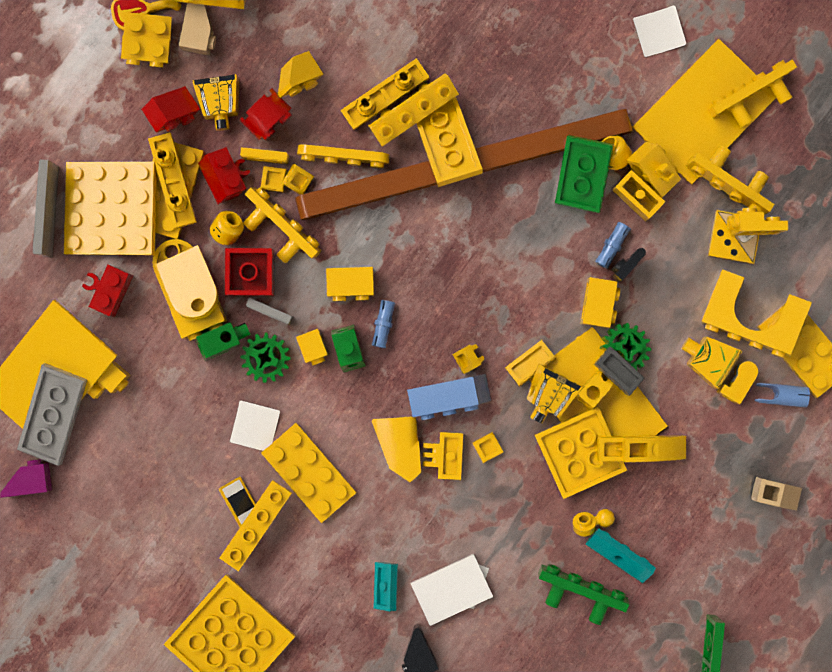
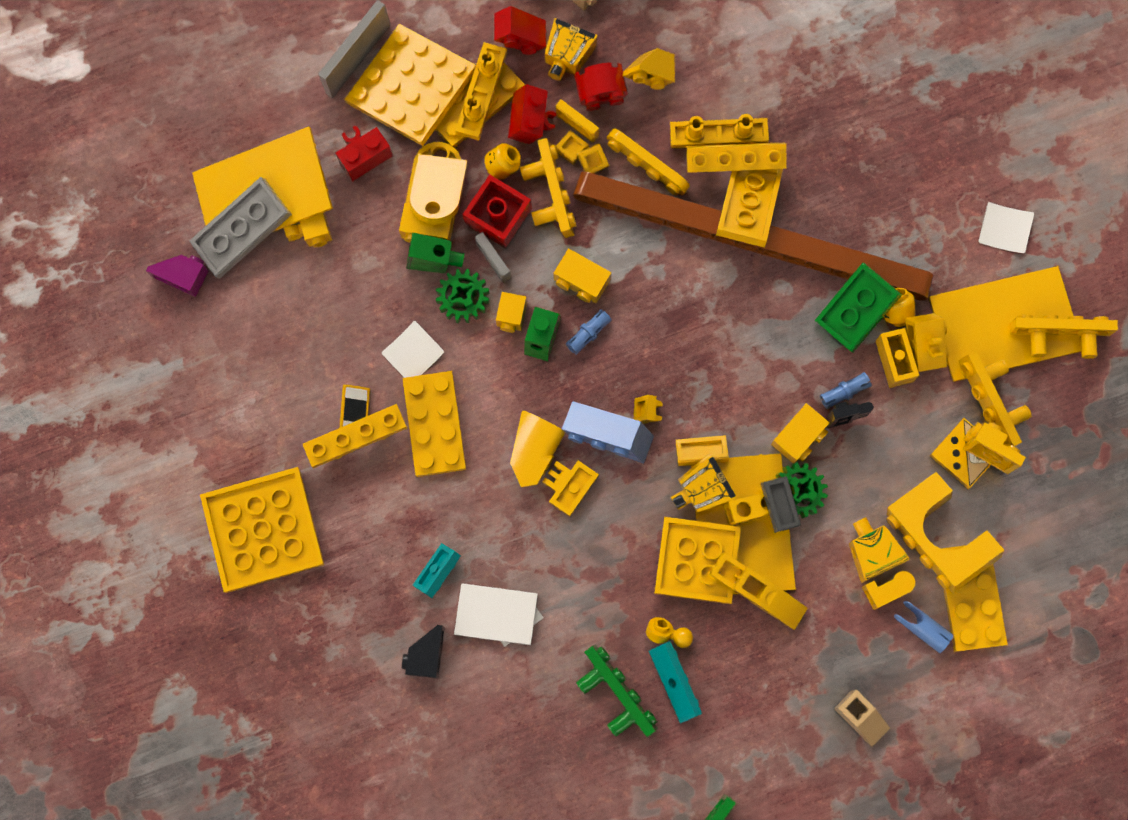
camera: 35 degrees right, 10 degrees down
yellow tile [472,432,503,463] -> none

